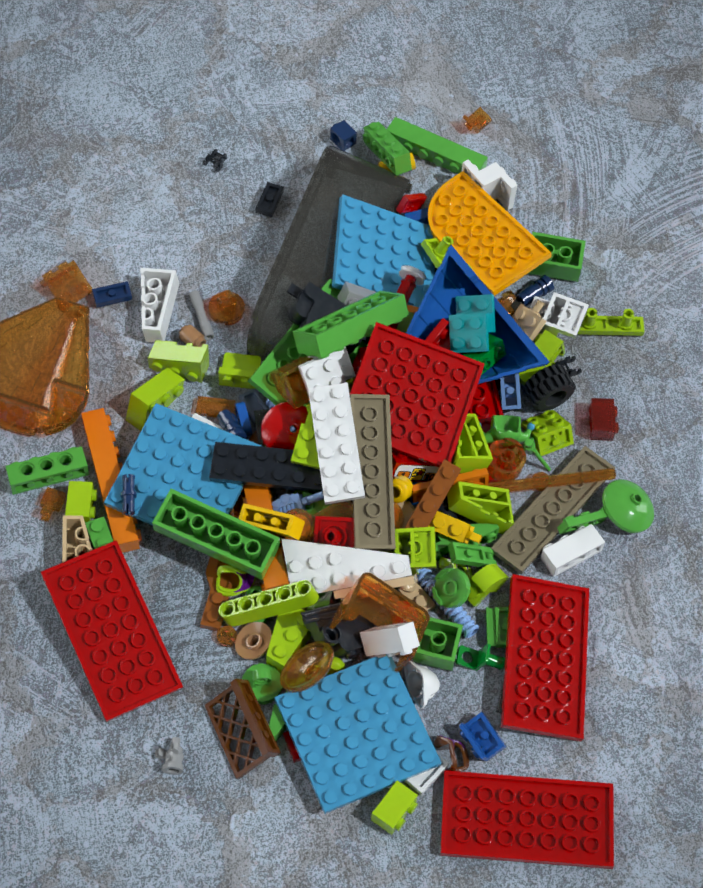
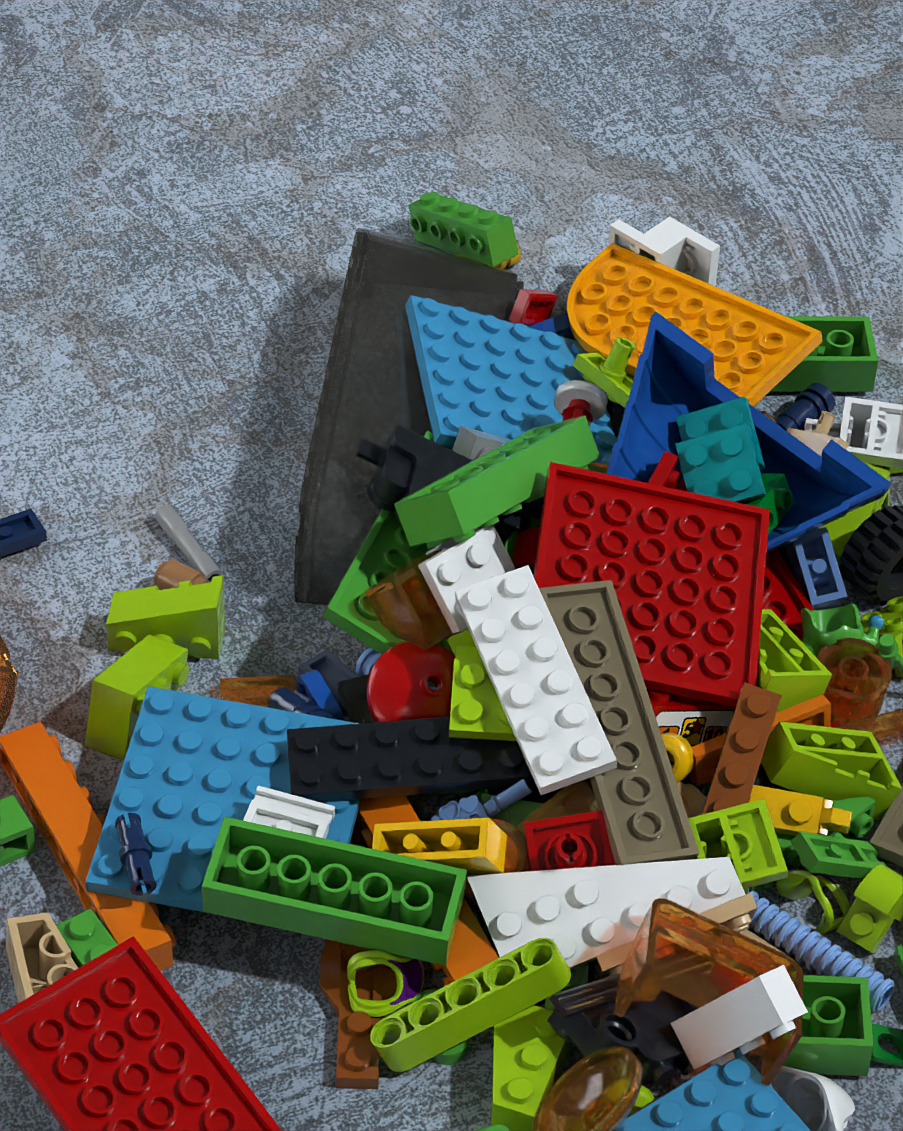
camera: 10 degrees left, 15 degrees down
lime brick [65,481,97,522] -> none
white wedge [140,268,179,342] -> none
black piece [203,149,227,172] -> none
clear orange tile [208,290,245,325] -> none
clear orange tile [217,626,237,647] -> none
lime bracket [218,352,261,389] -> none
medium nougat dish [235,622,272,660] -> none
black plate [255,182,284,217] -> none
dark blue brick [330,120,357,152] -> none
bright green brick [387,117,488,174] -> none
bright green tile [432,568,471,609] -> none
clear orange bracket [463,107,492,134] -> none
none -> white plate [243,785,335,839]

